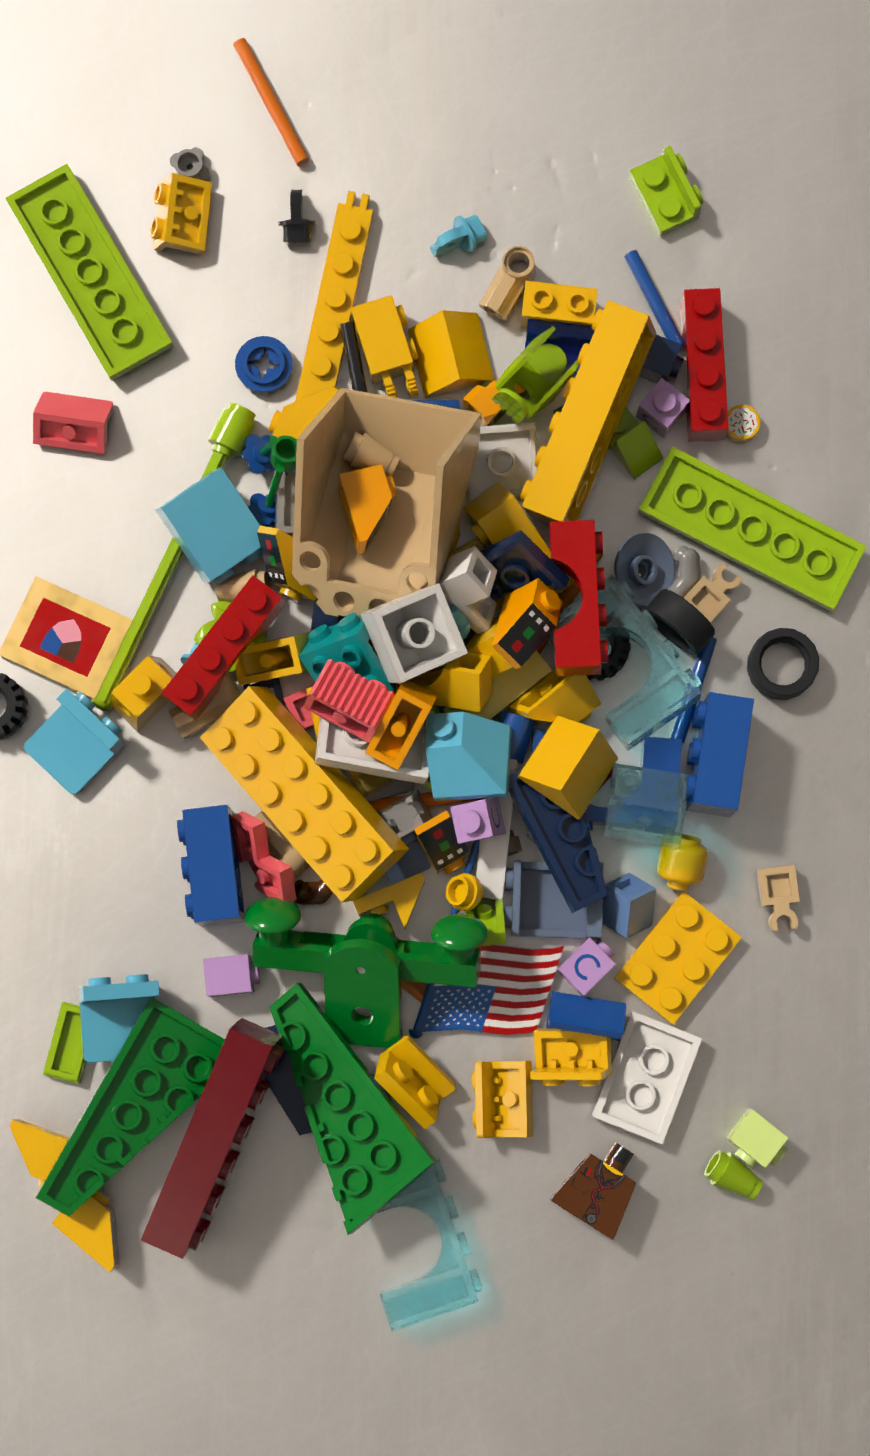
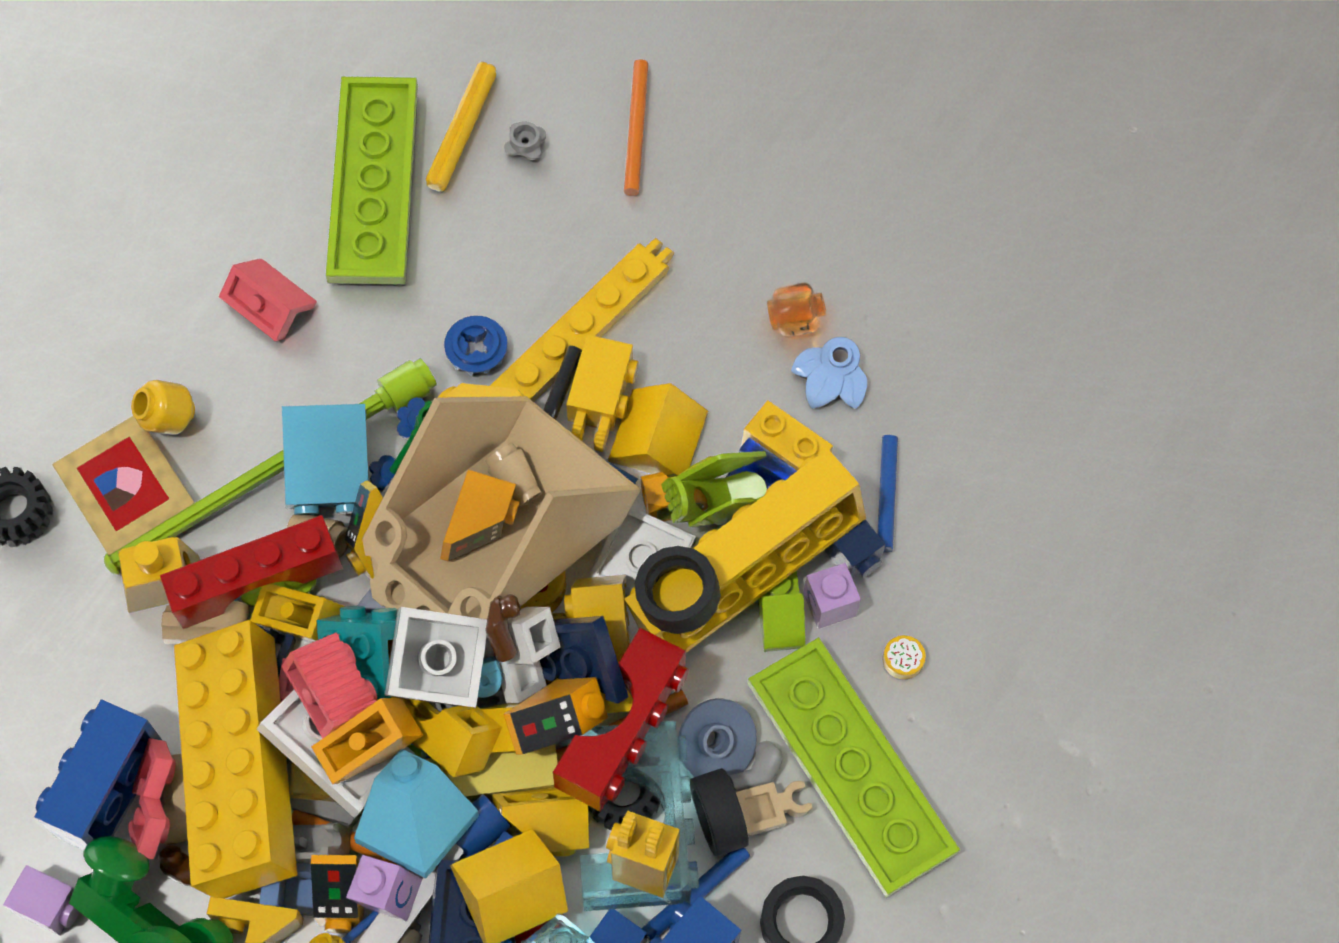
camera: 25 degrees right, 15 degrees down
medium azure bracket [24,688,126,795] -> none
yellow bracket [150,173,212,255] -> none
black piece [278,190,316,243] -> none
medium azure piece [430,215,488,257] -> none
tan piece [479,246,536,321] -> none
lime bracket [629,146,703,236] -> none
red arch [680,288,729,442] -> none
none -> yellow head [131,380,195,435]
none -> yellow axle [426,62,496,192]
none -> reddish brown arm [485,594,521,662]
none -> yellow hinge [606,811,680,898]
none -> black tyre [634,546,721,634]
none -> clear orange head [767,282,827,338]
none -> light blue plate [791,337,867,409]

